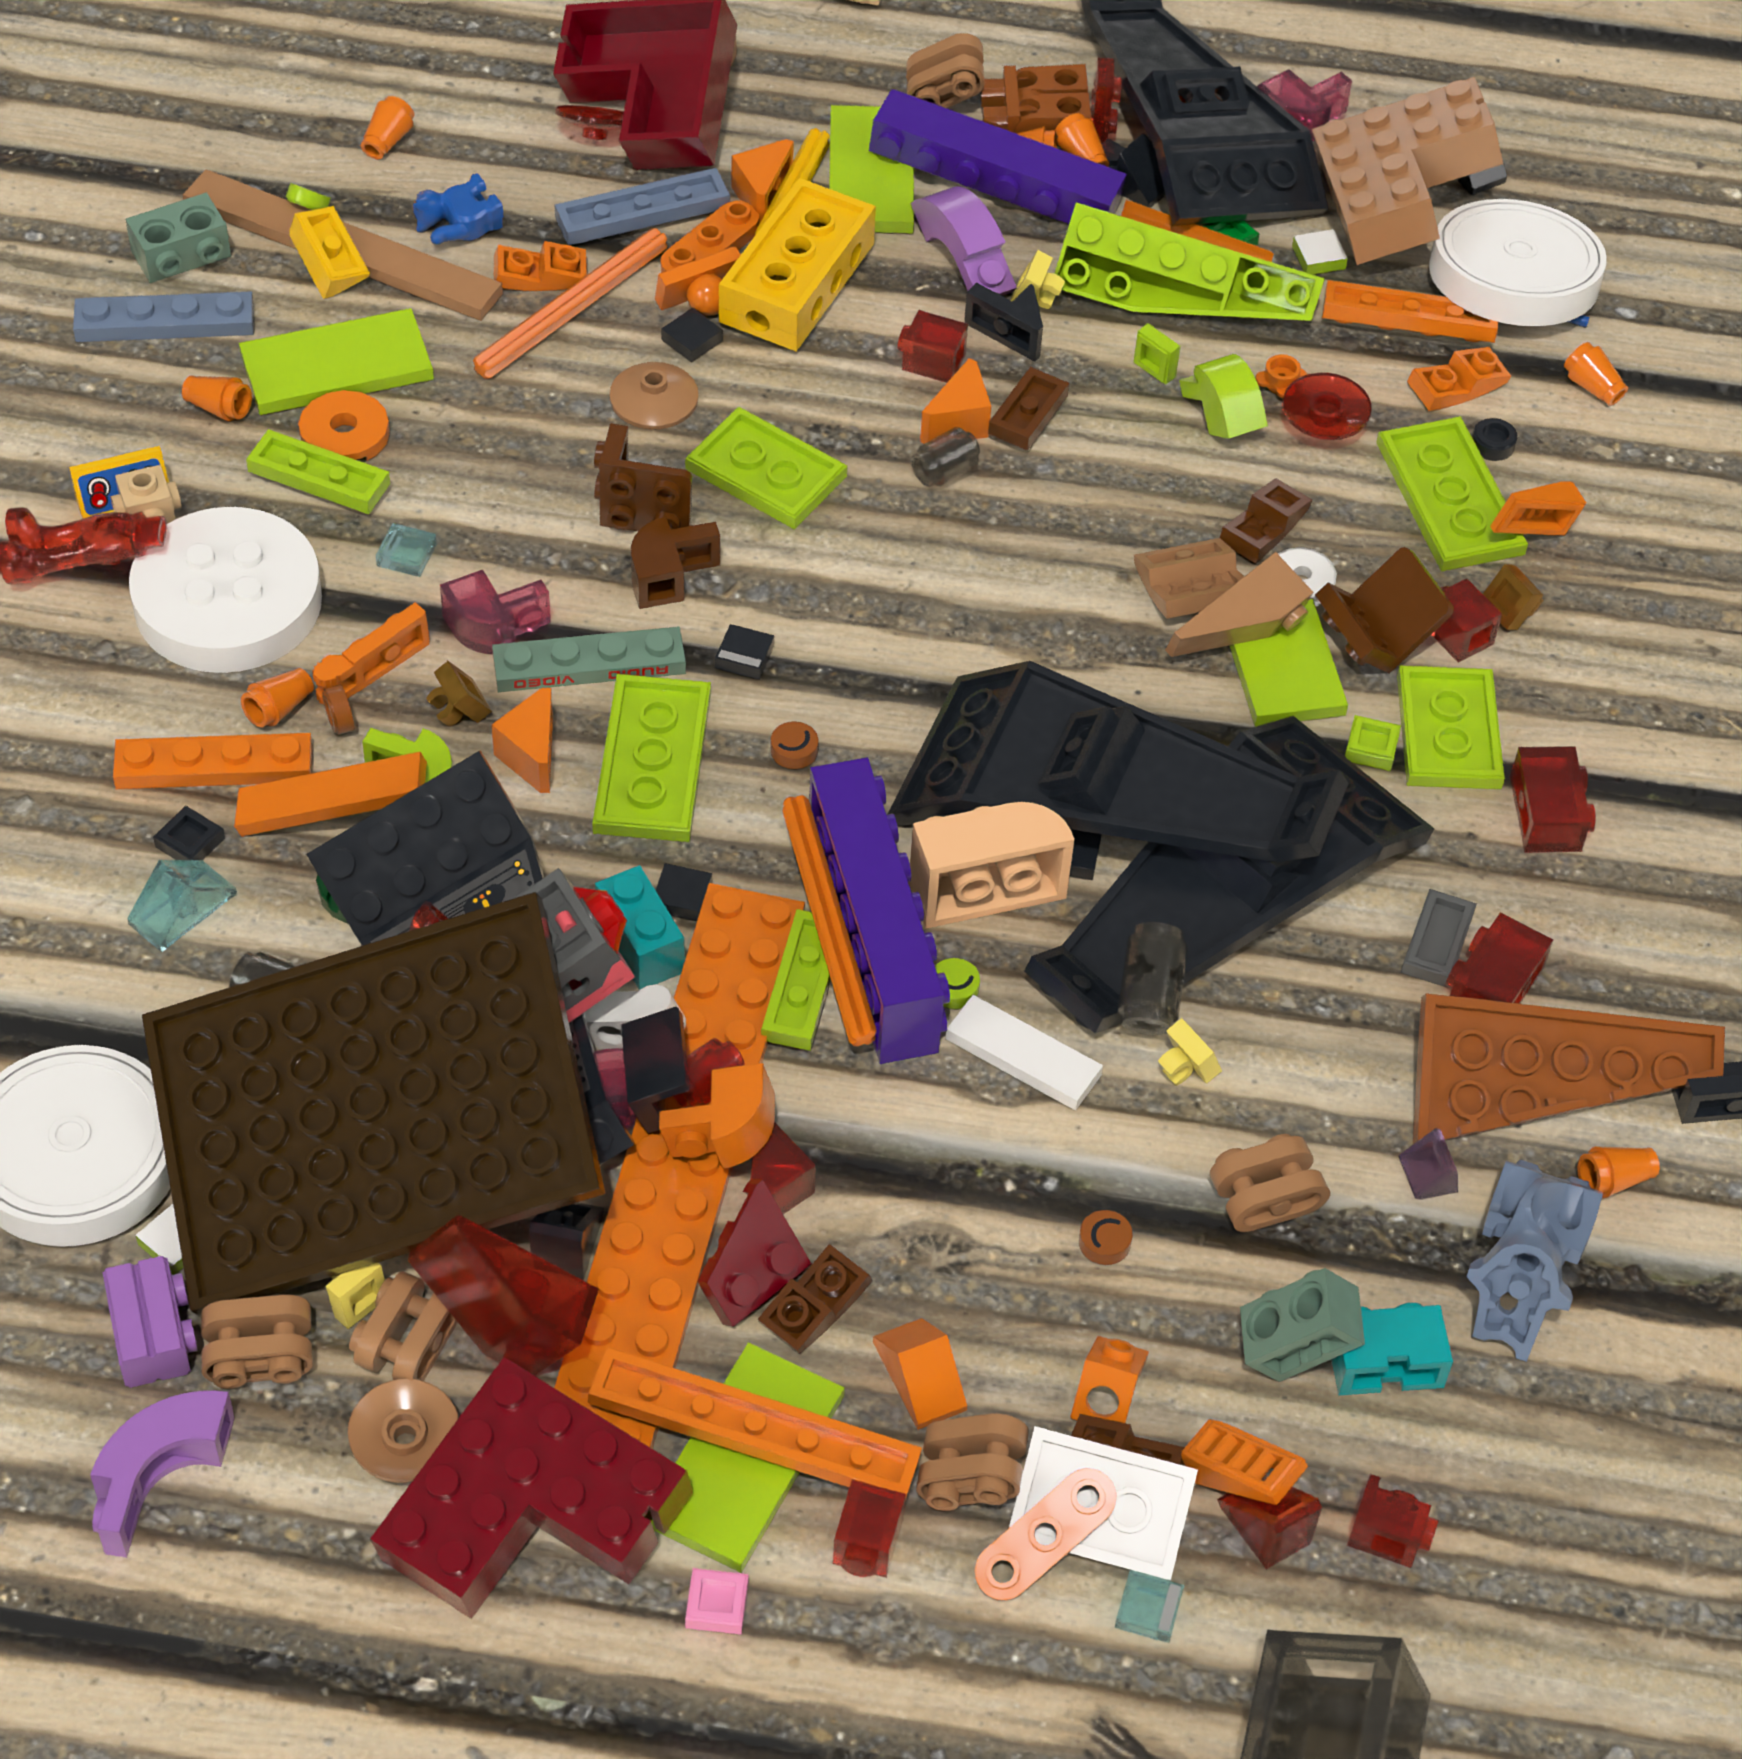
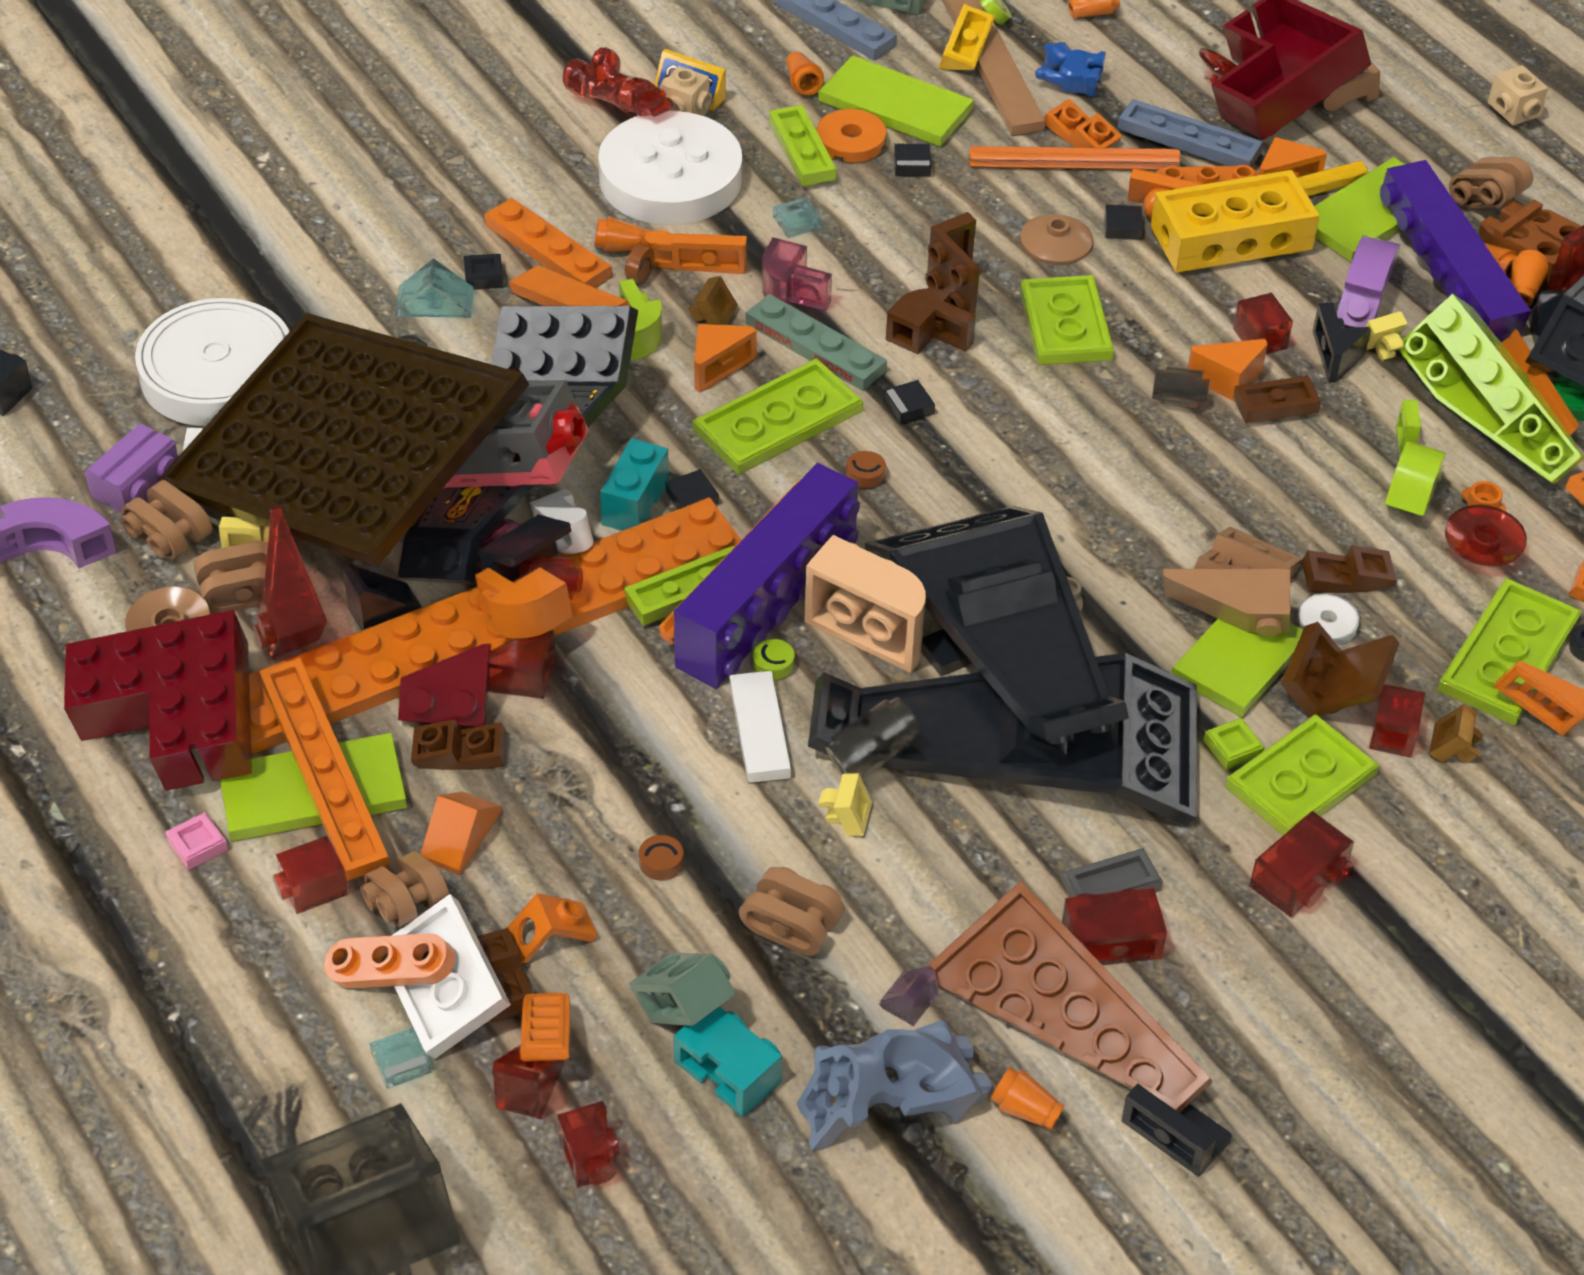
camera: 50 degrees right, 5 degrees down
none -> black tile [894,144,931,176]

